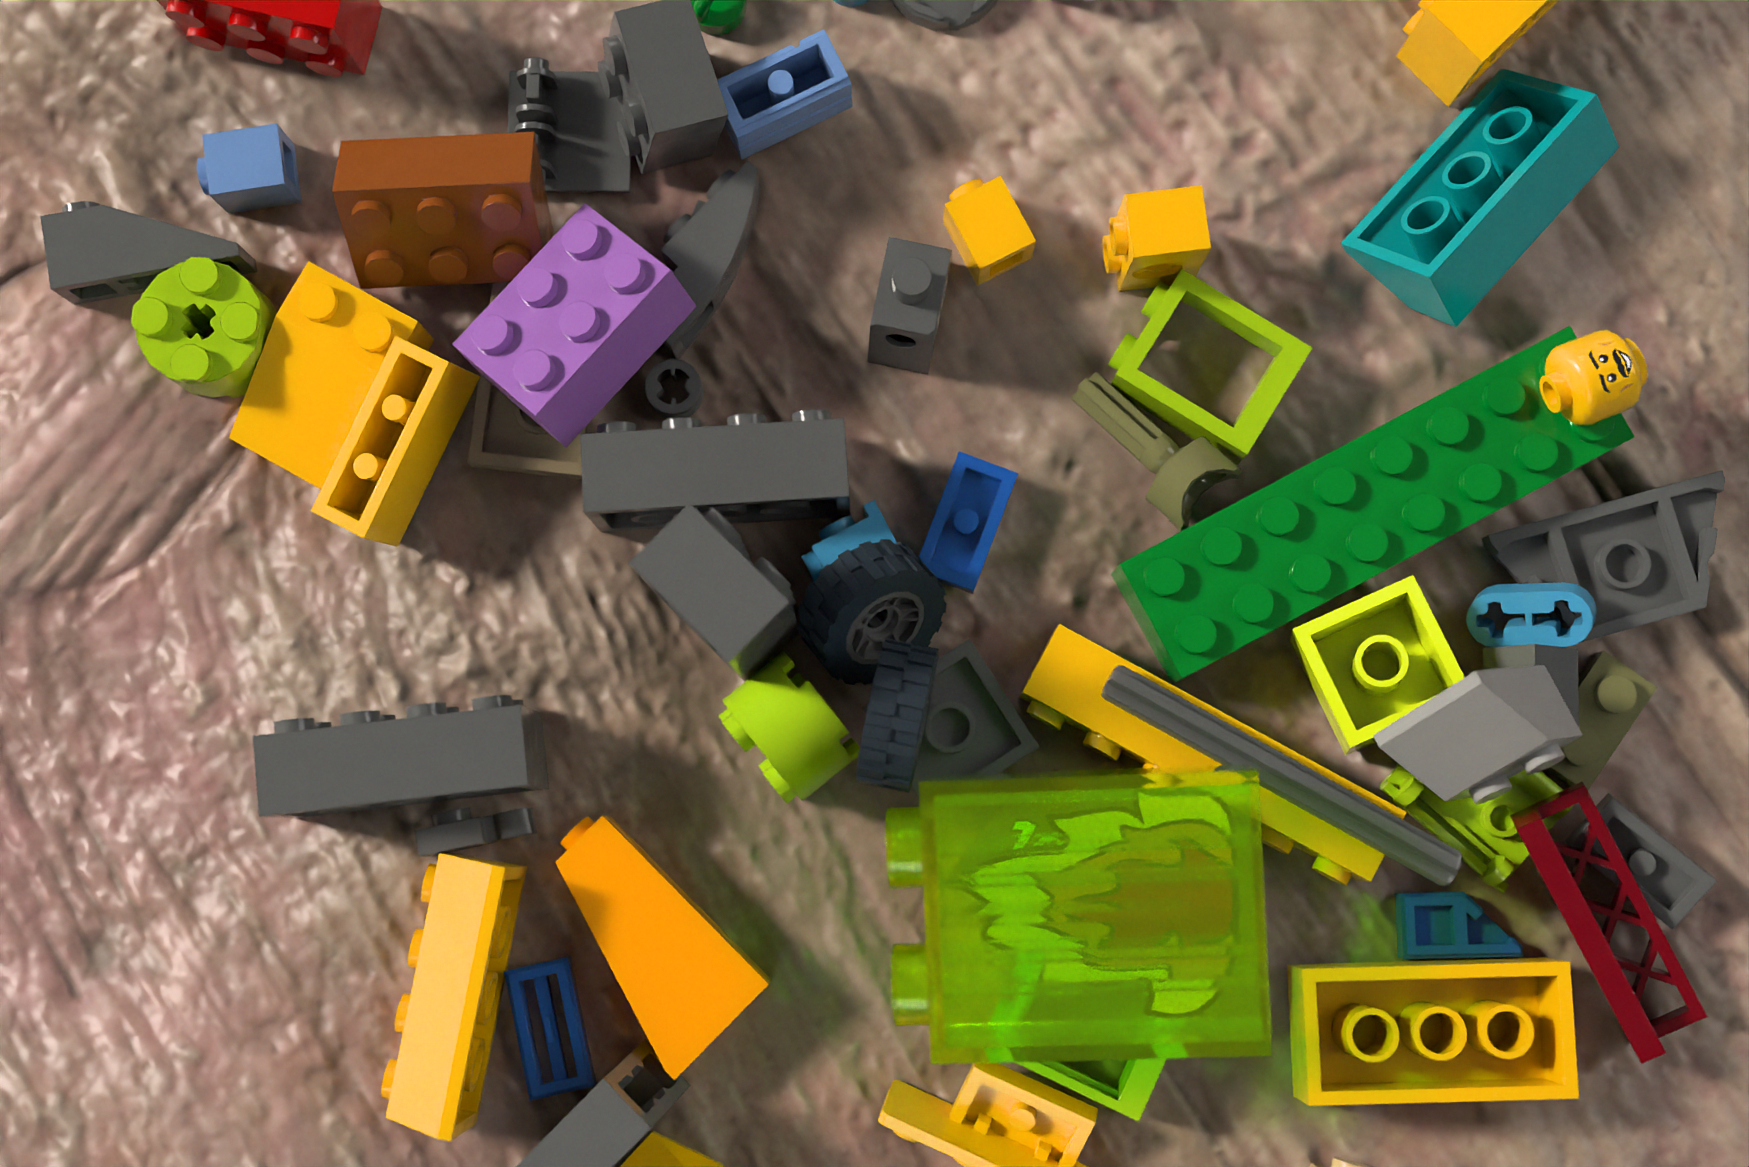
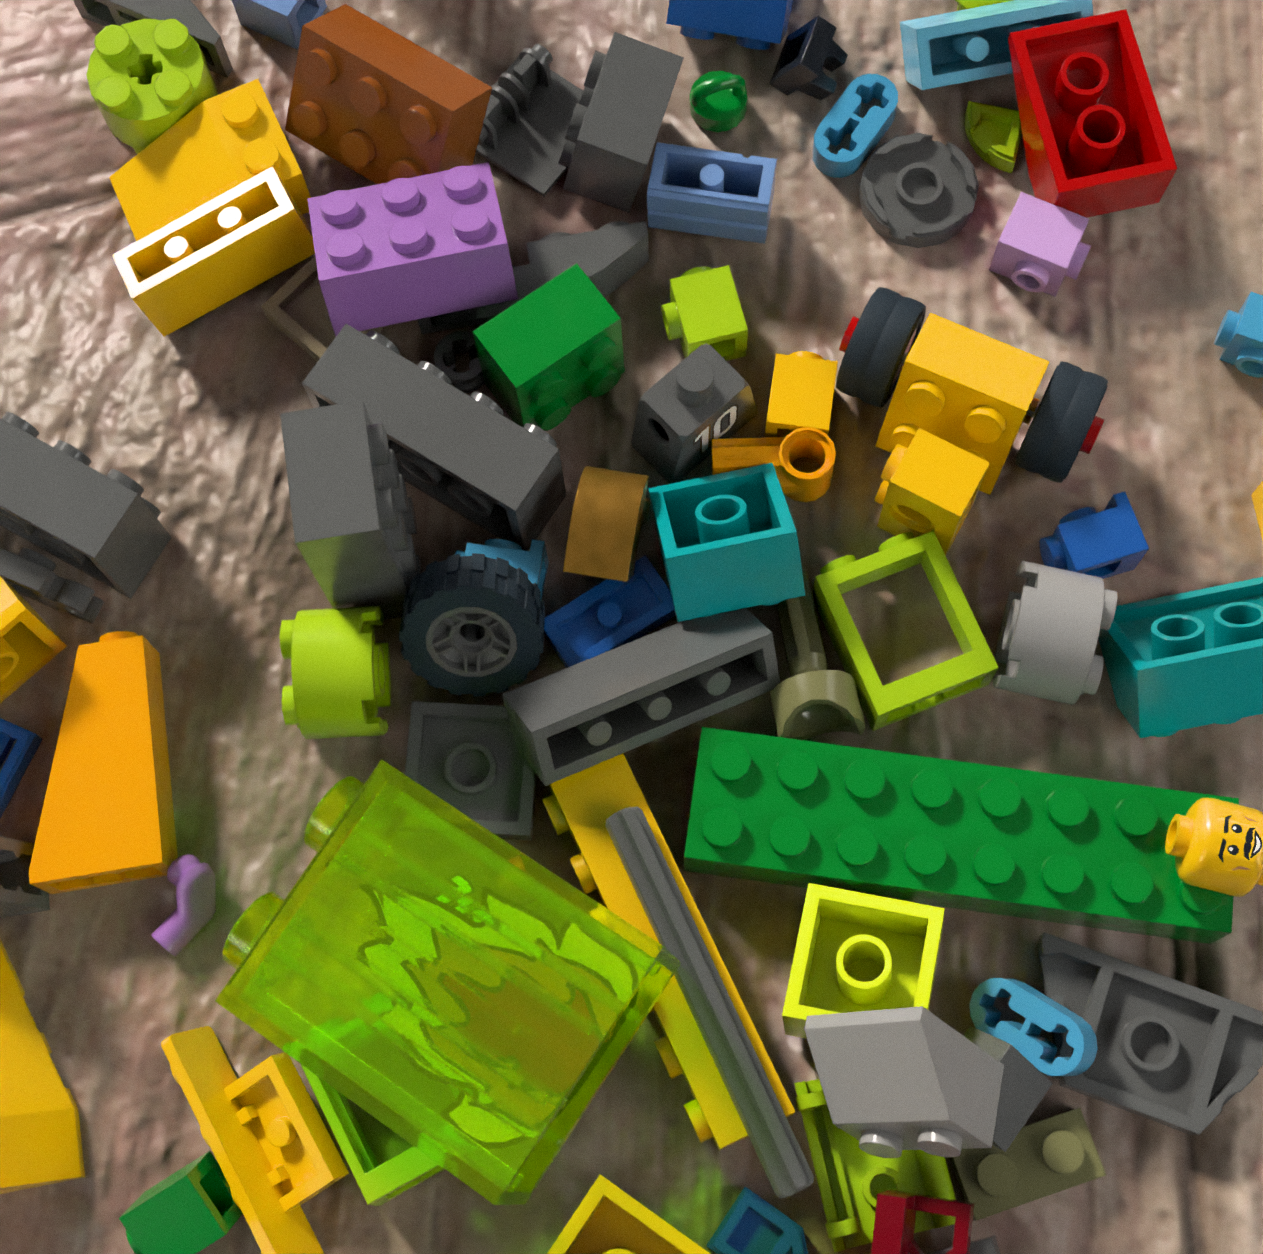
camera: 40 degrees right, 10 degrees down
black wheel [856,638,939,793] -> none
none -> medium lavender arm [151,854,216,957]
none -> green brick [472,263,625,431]
none -> dark grey brick [502,608,781,786]
none -> pearl gold brick [563,466,650,582]
none -> teal brick [649,463,805,622]
none -> lime brick [661,265,748,361]
none -> light orange piece [712,427,836,502]
none -> brick [836,287,1108,495]
none -> light grey brick [993,561,1118,705]
none -> blue brick [1039,491,1149,579]

